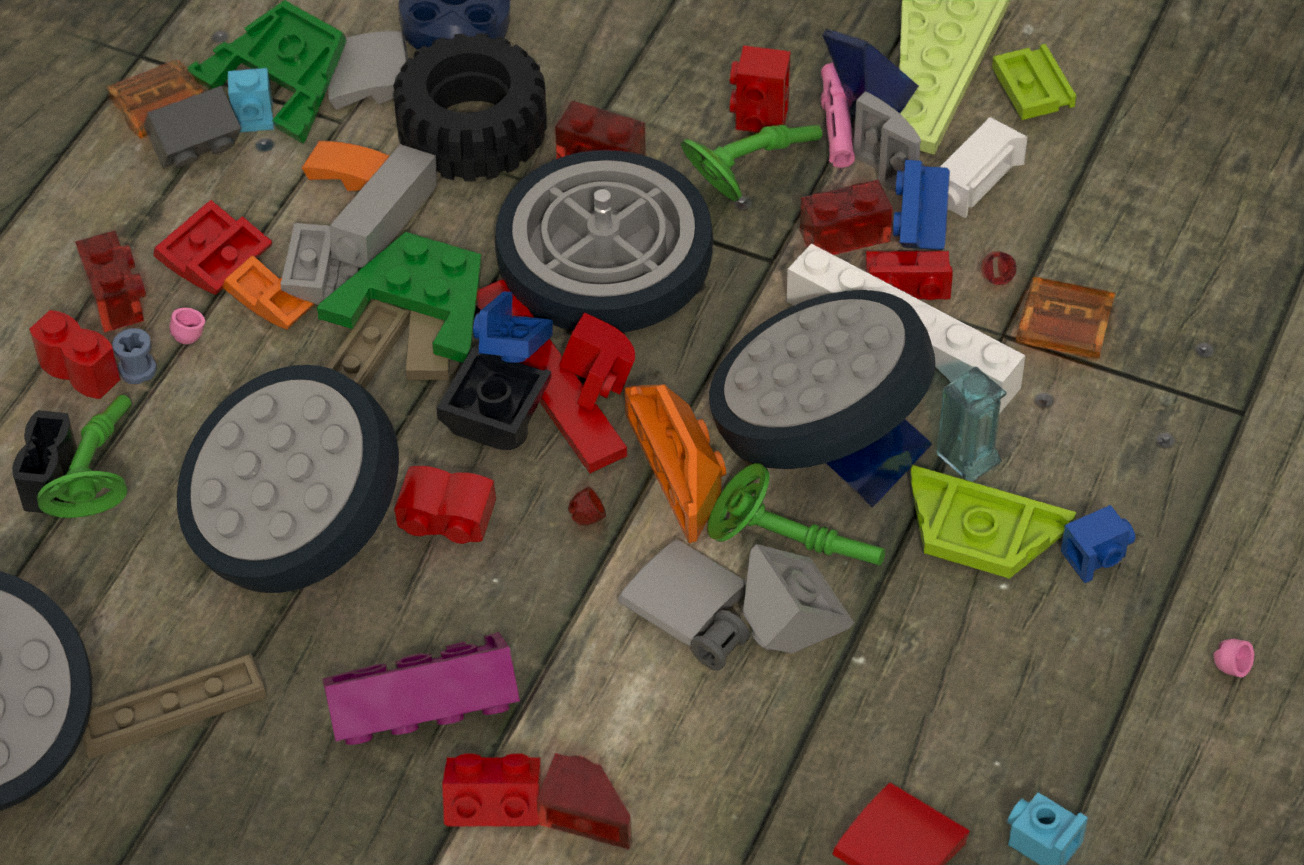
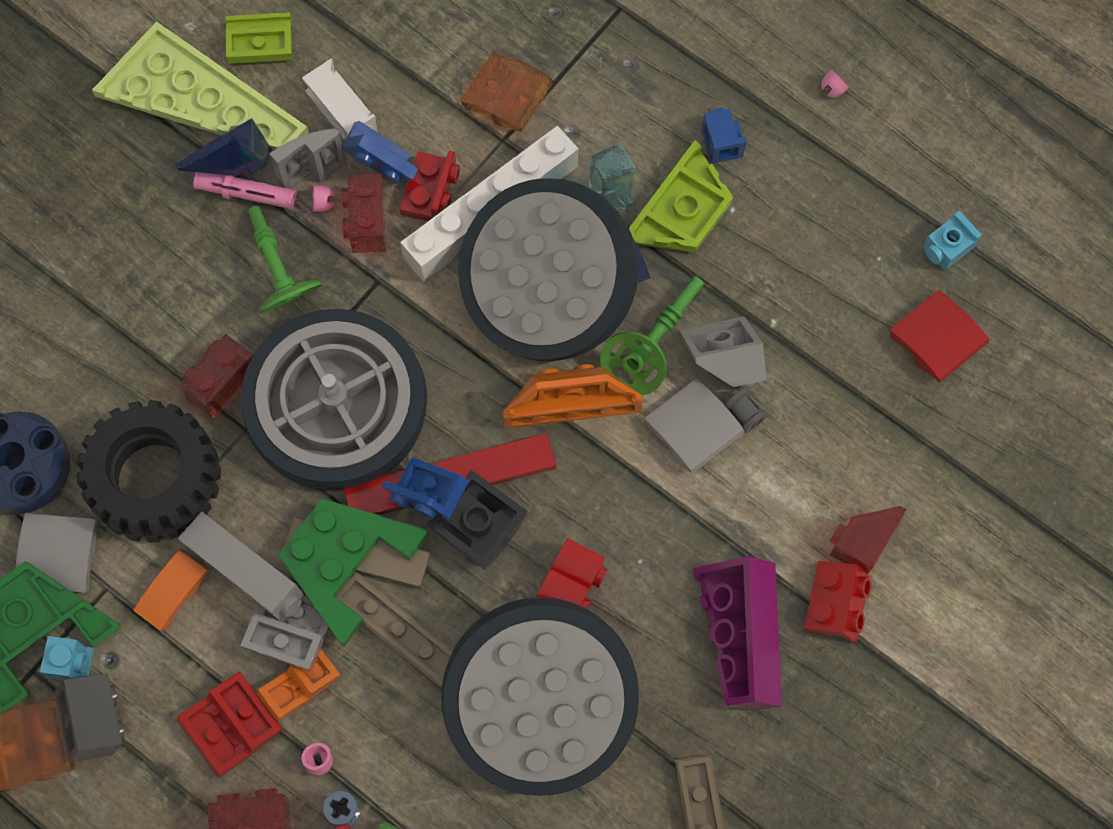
camera: 80 degrees left, 20 degrees up
red brick [559,312,635,411] -> none
clear red hinge [568,487,606,526] -> none
red brick [729,45,791,133] -> none
clear red hinge [981,251,1017,285] -> none
none -> bright pink hinge [312,185,336,212]

